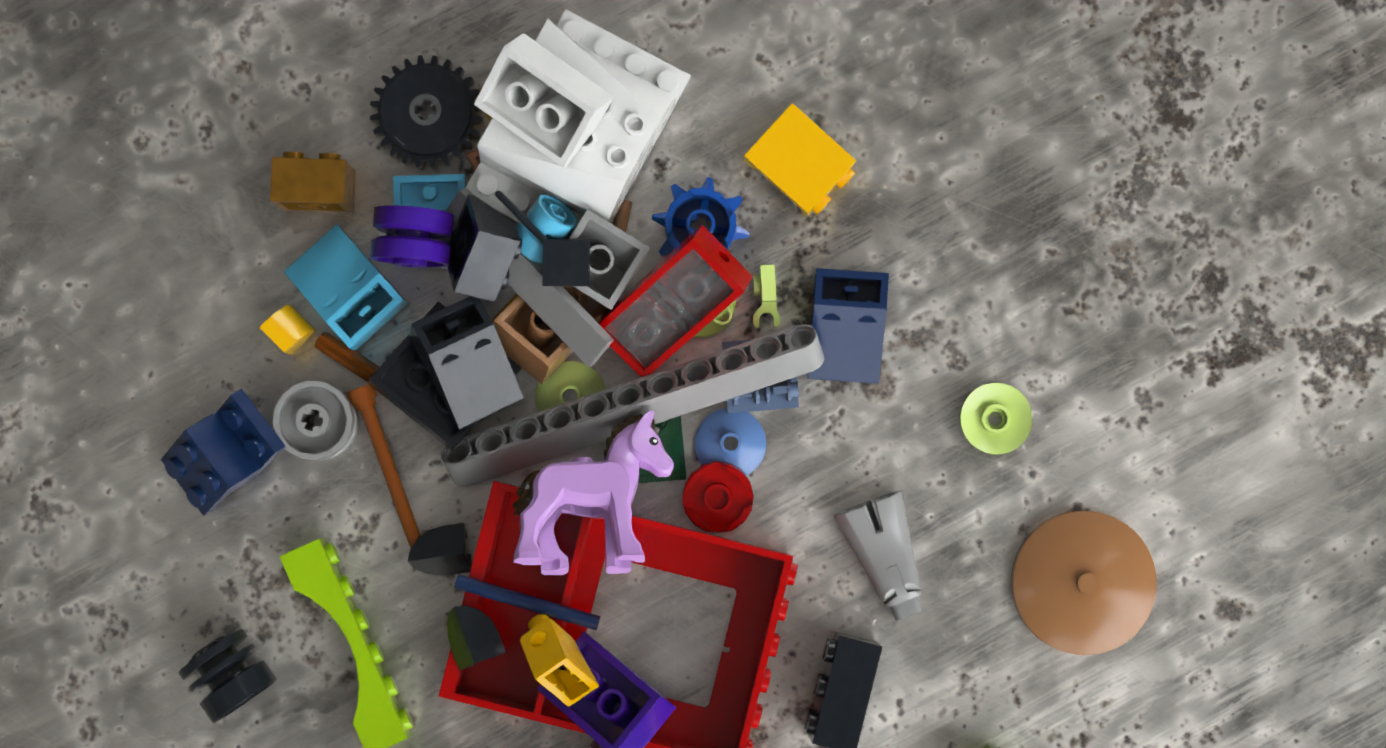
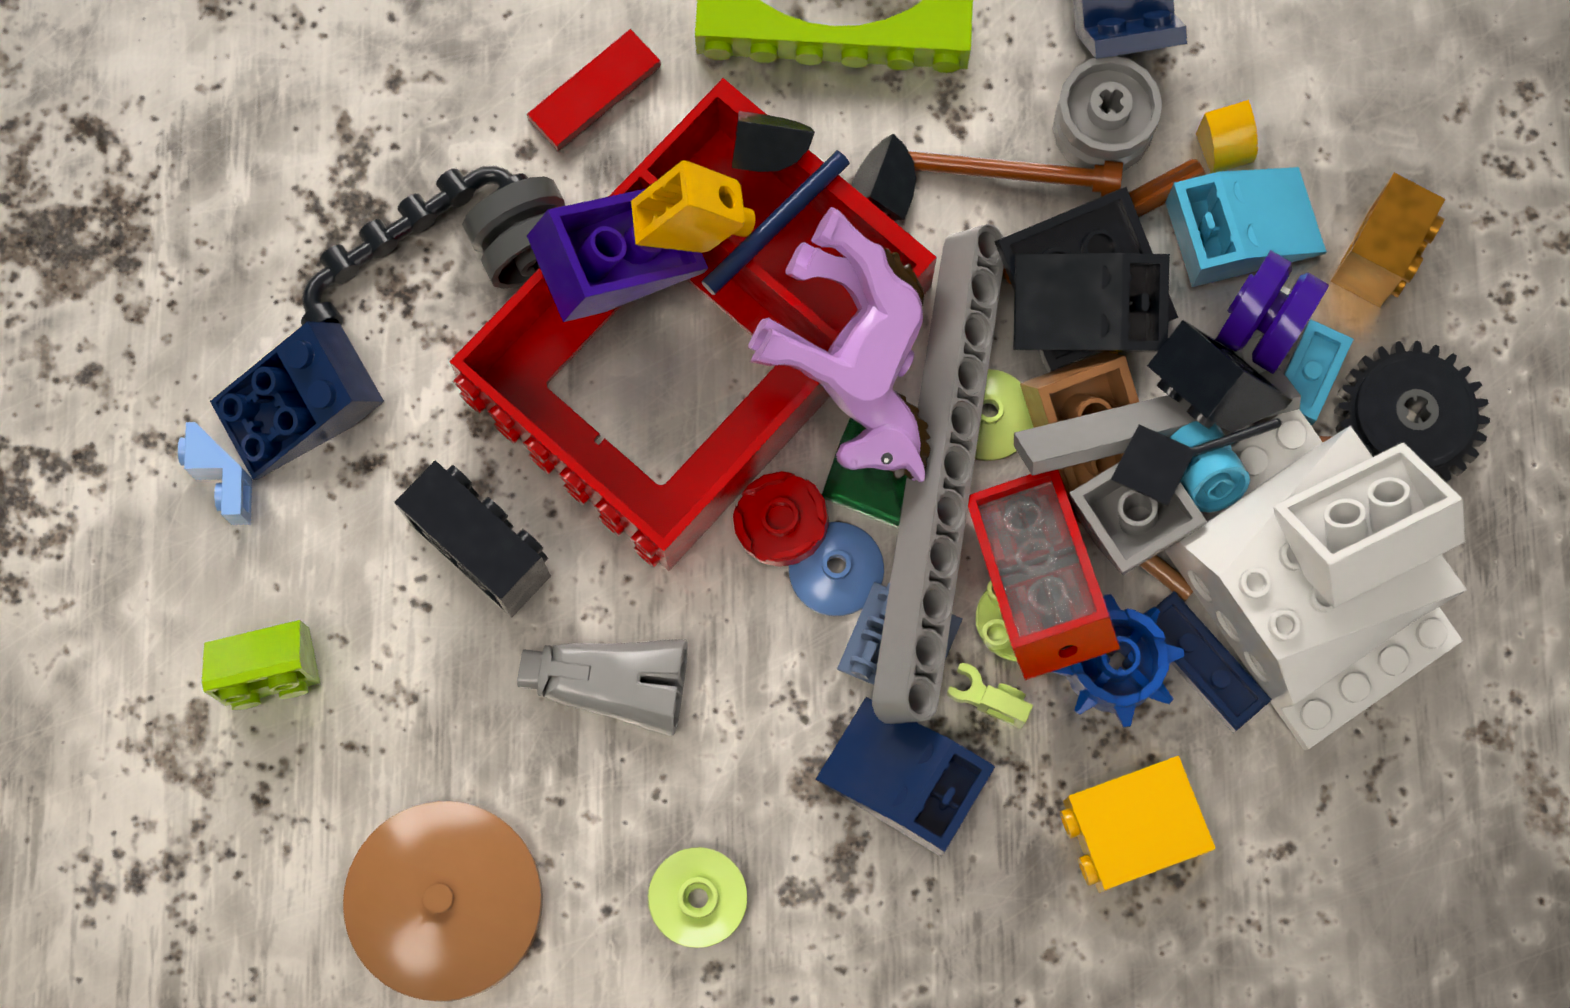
camera: 120 degrees right, 10 degrees down
none -> dark blue tile [1156,591,1272,733]

